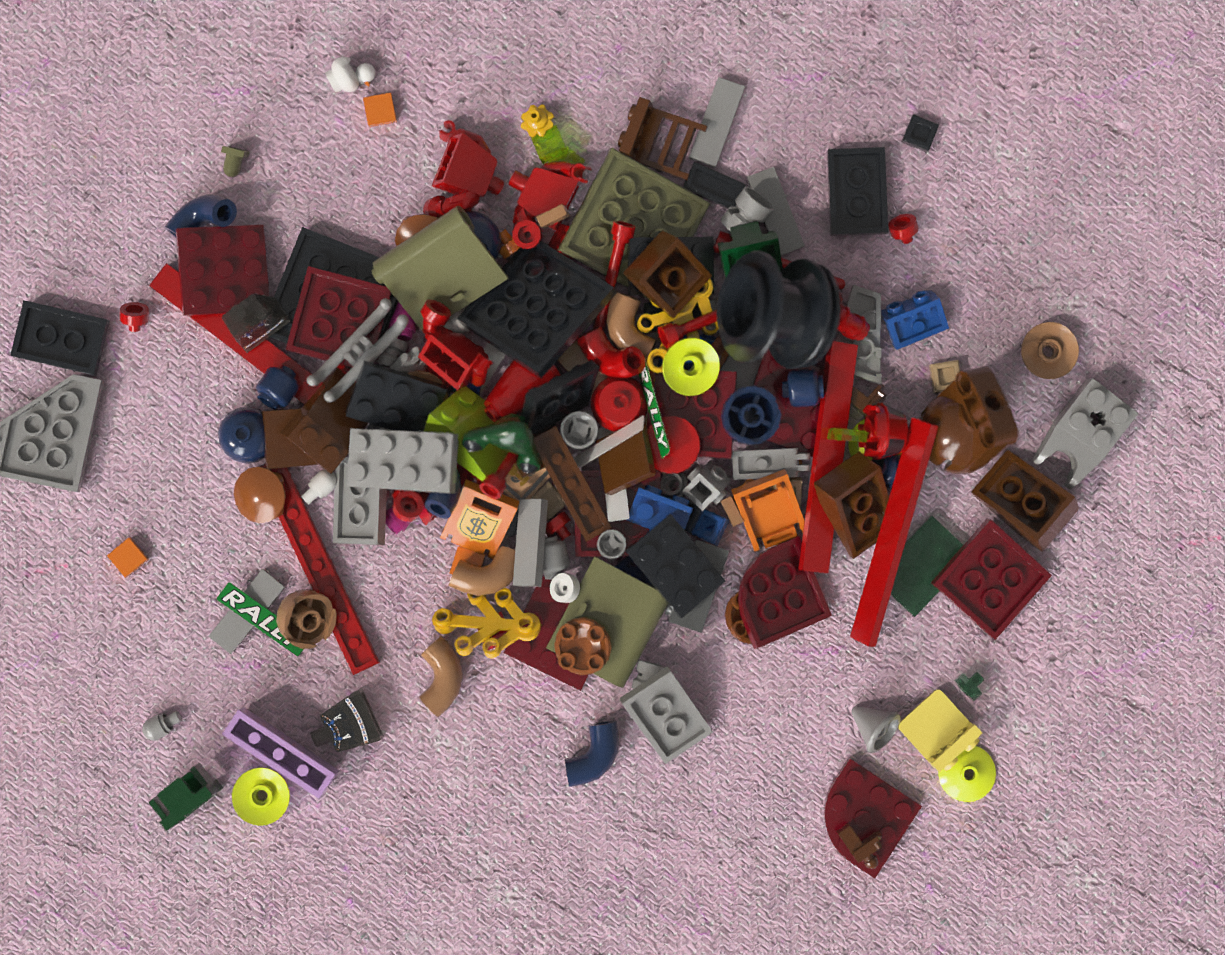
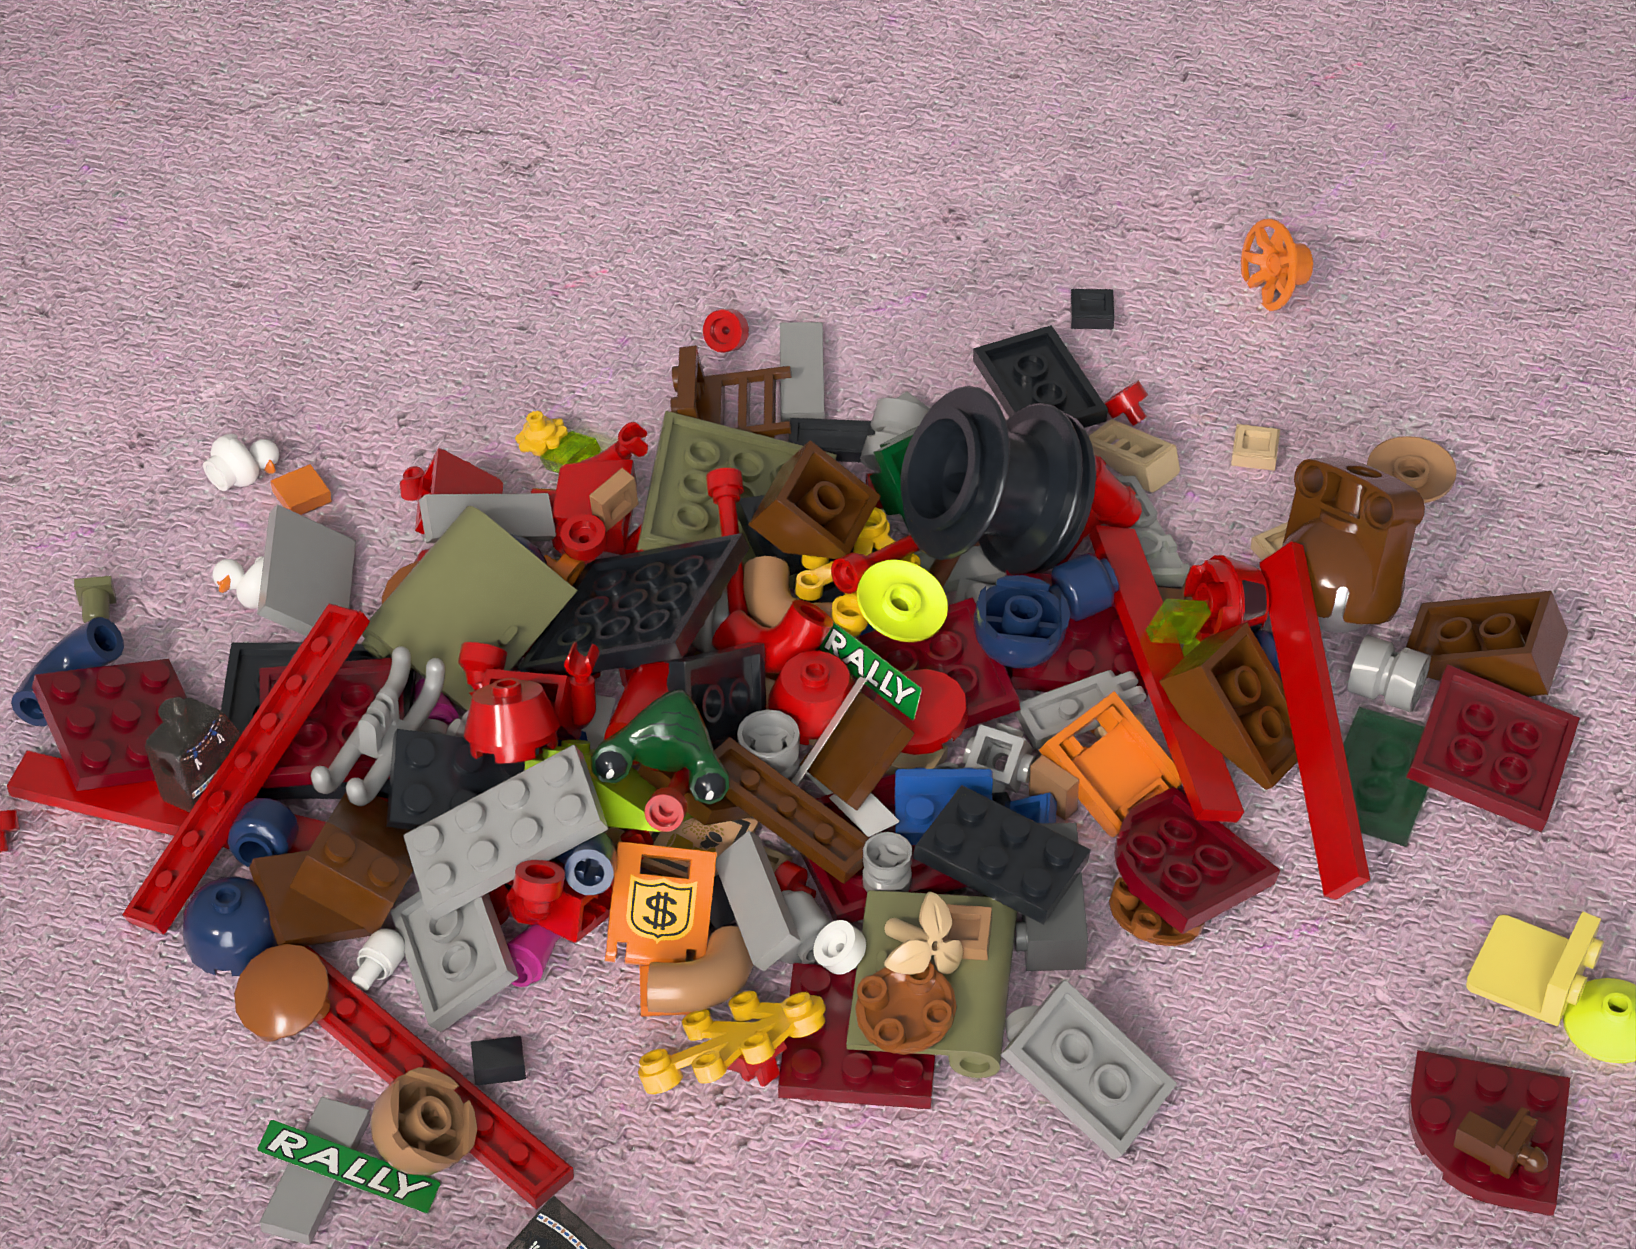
camera: 20 degrees left, 40 degrees down
orange tile [107,537,149,578] -> none
medium nougat cylinder [419,636,463,717] -> none
dark blue cylinder [564,720,619,787] -> none
light grey hat [851,706,901,753] -> none
blue bracket [881,290,949,350] -> none
clear green tile [954,672,984,702] -> none
light grey brick [1033,378,1139,490] -> none
none -> red tile [122,603,370,935]
none -> white animal [213,556,264,609]
none -> light grey tile [257,504,356,636]
none -> light grey tile [419,493,556,543]
none -> red cone [464,678,561,764]
none -> black tile [471,1036,526,1086]
none -> red tile [703,309,749,353]
none -> tan plant [884,892,963,975]
none -> medium nougat tile [942,904,993,960]
none -> tan slope [1089,419,1180,493]
none -> tan tile [1231,424,1280,471]
none -> orange wheel [1241,219,1313,311]
none -> light grey wheel [1348,635,1431,712]

